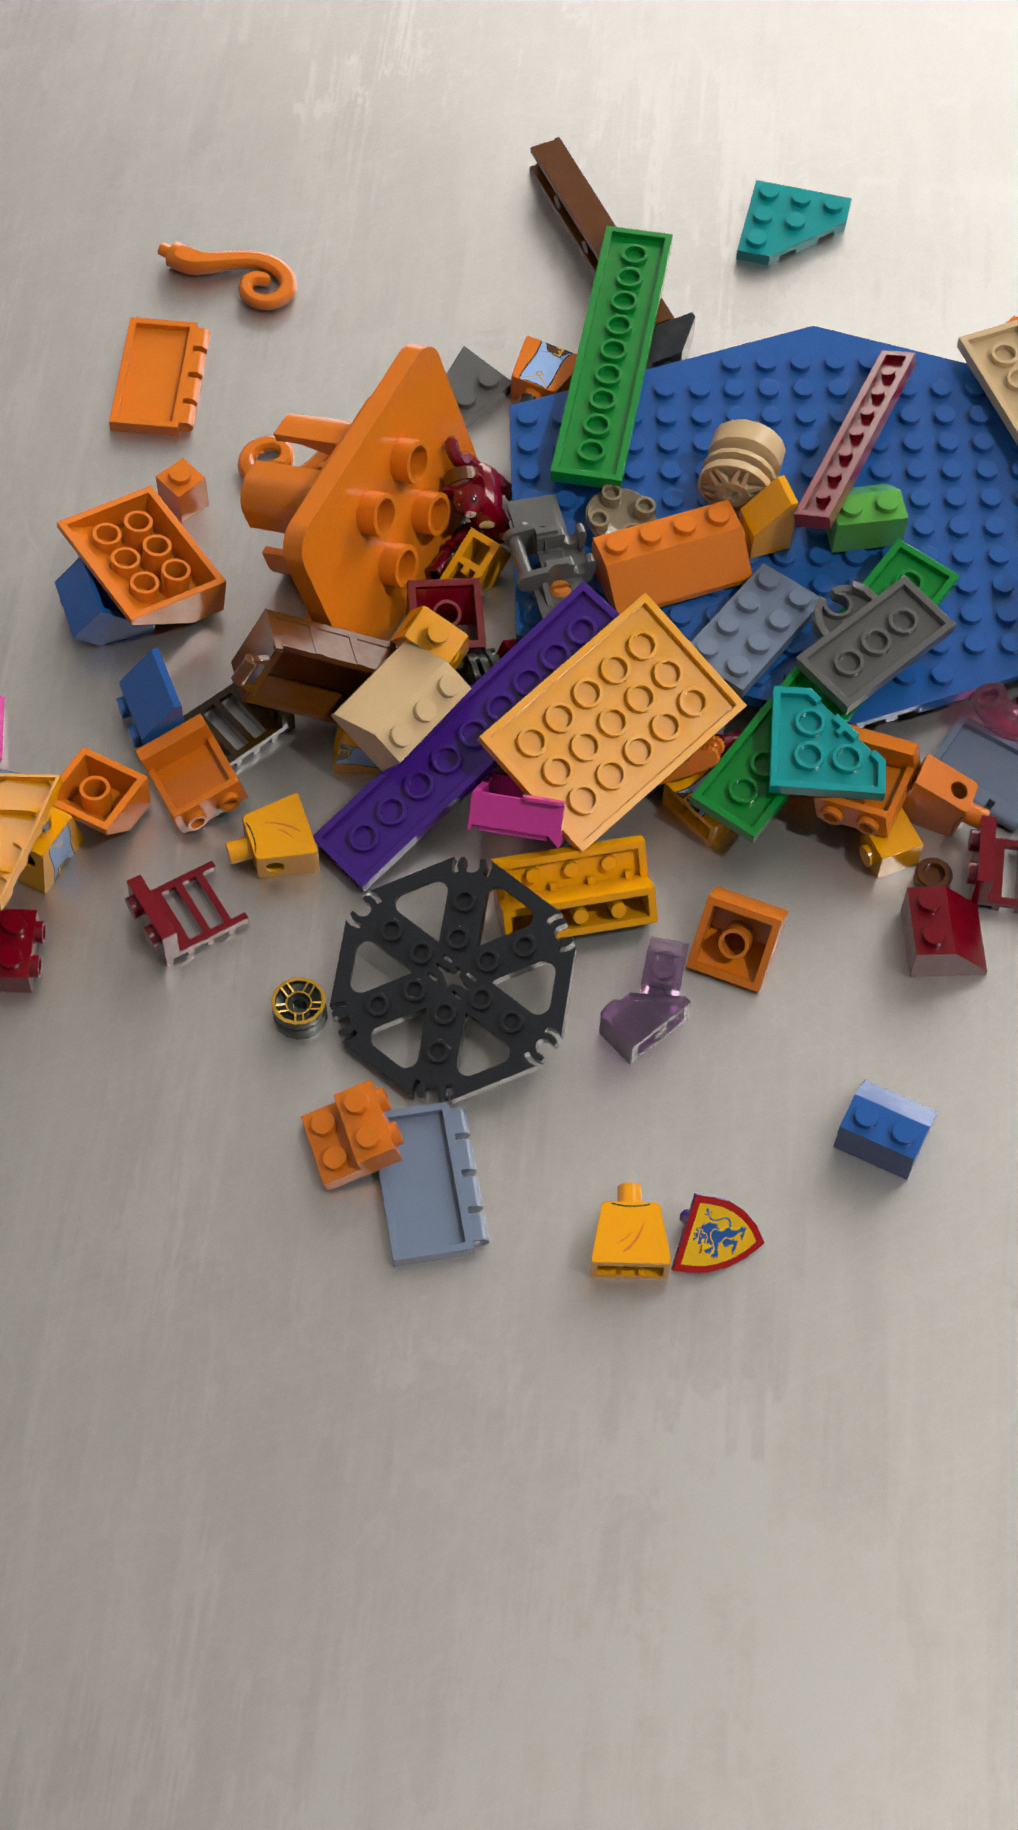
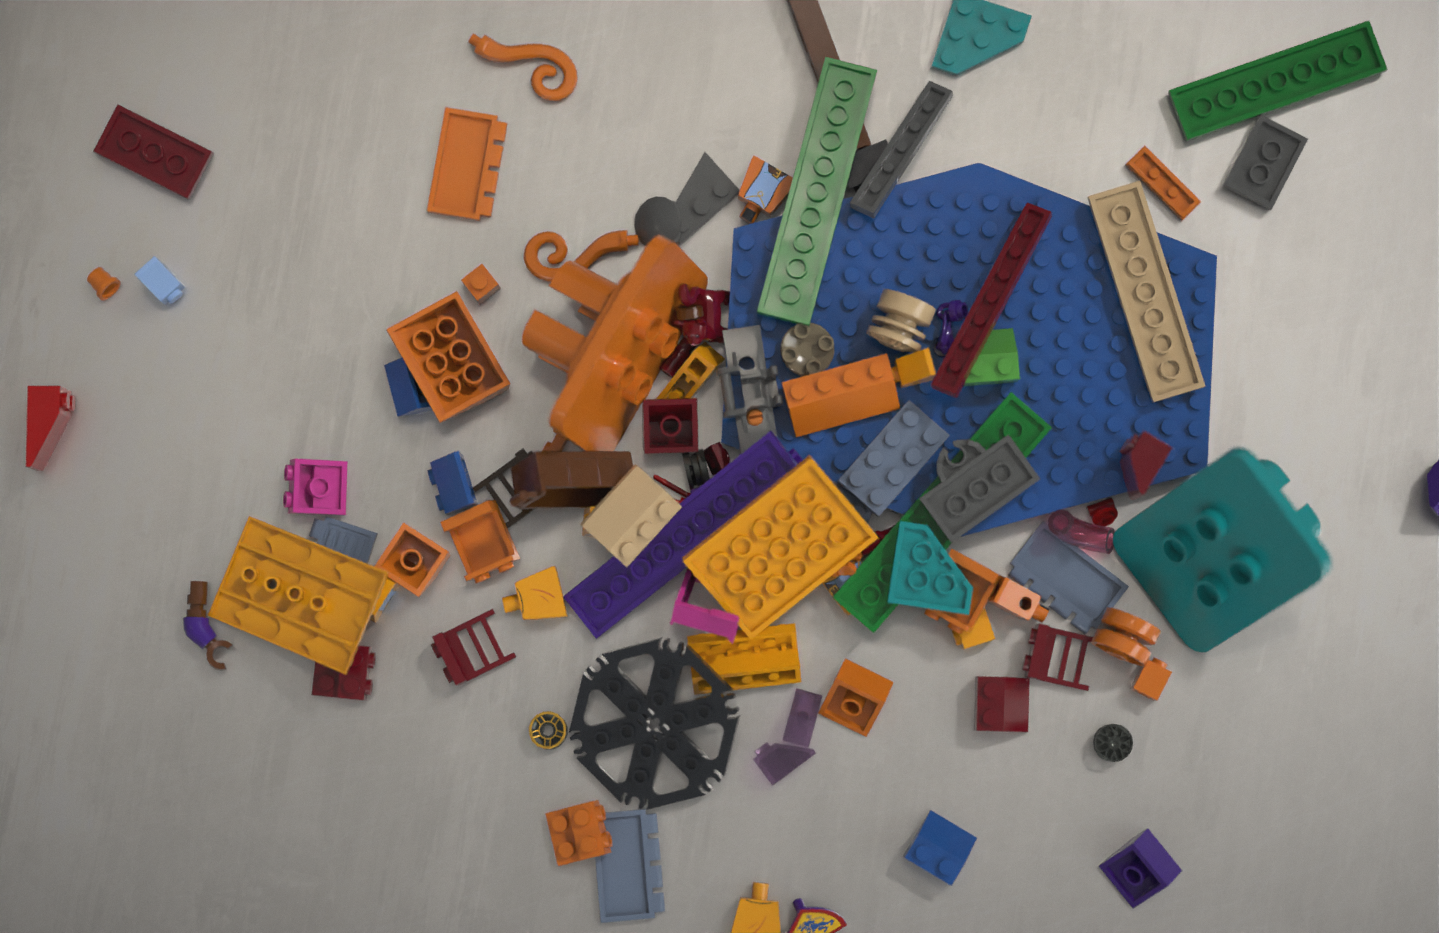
camera: 10 degrees right, 25 degrees up
light orange torso [390,606,469,670] -> none
reddish brown tile [913,858,953,888] -> none
none -> dark grey plate [850,80,953,219]
none -> dark purple piece [936,300,968,355]

